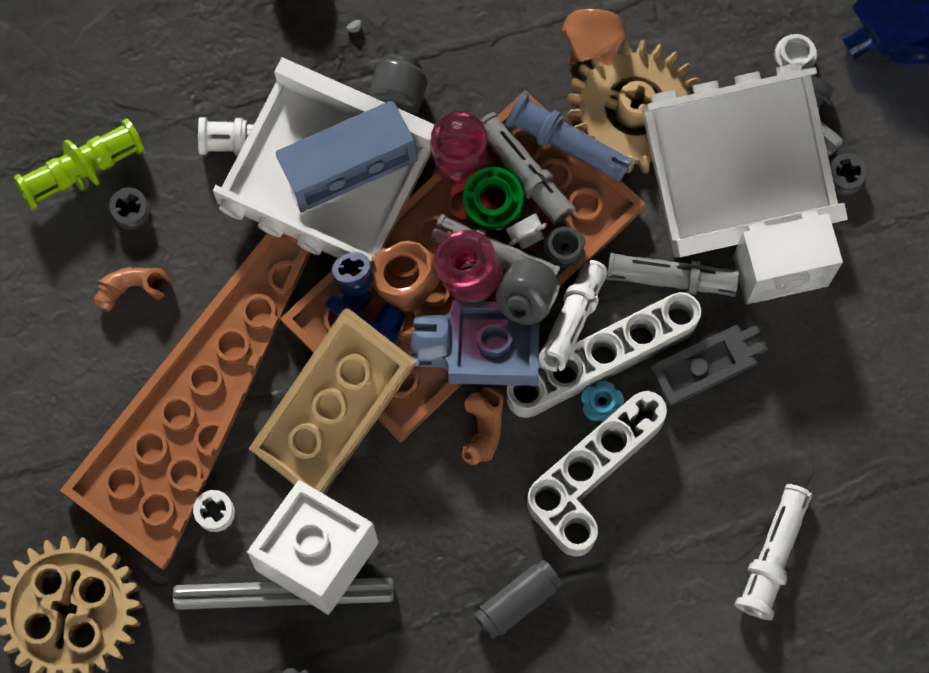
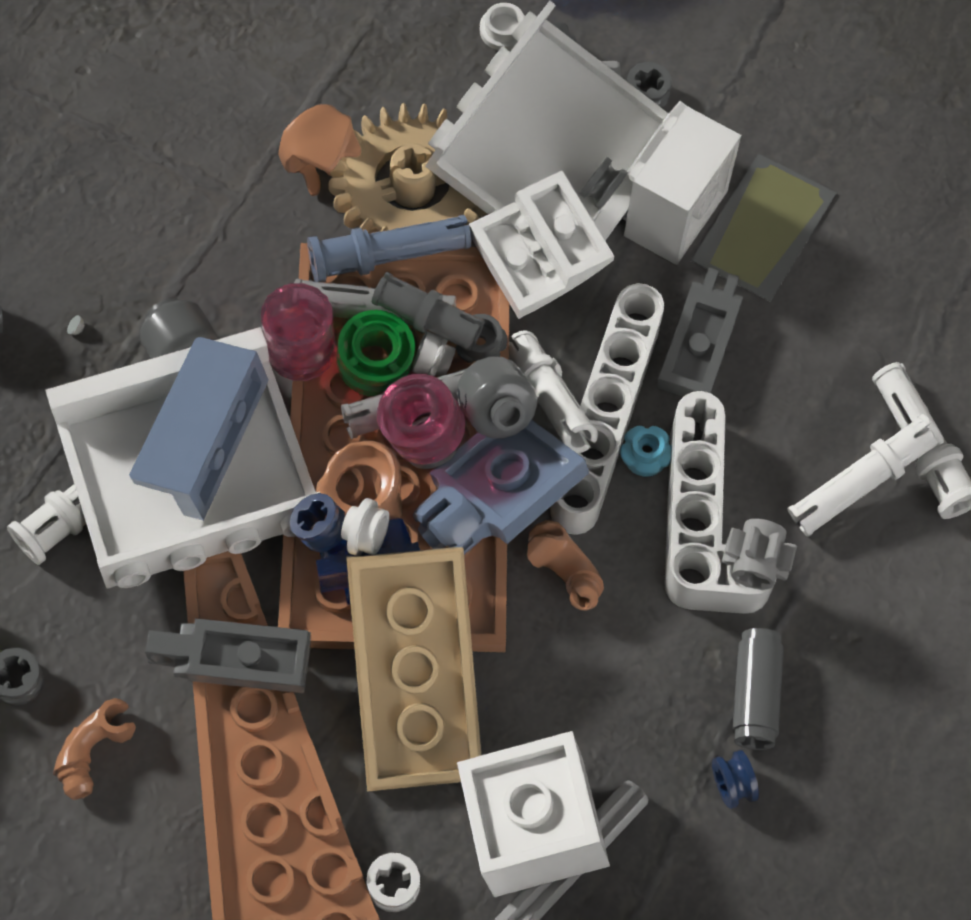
camera: 50 degrees left, 10 degrees down
light grey pin [607,253,739,297] -> none
none -> dark grey hinge [145,618,312,693]
none -> white plate [341,498,389,556]
none -> dark grey pin [371,272,485,352]
none -> white slope [469,171,614,319]
none -> dark grey bush [579,157,628,209]
none -> olive sticker [691,153,837,302]
none -> dark blue bush [712,750,759,809]
none -> light grey gear [722,519,797,590]
none -> white pin [787,414,943,537]

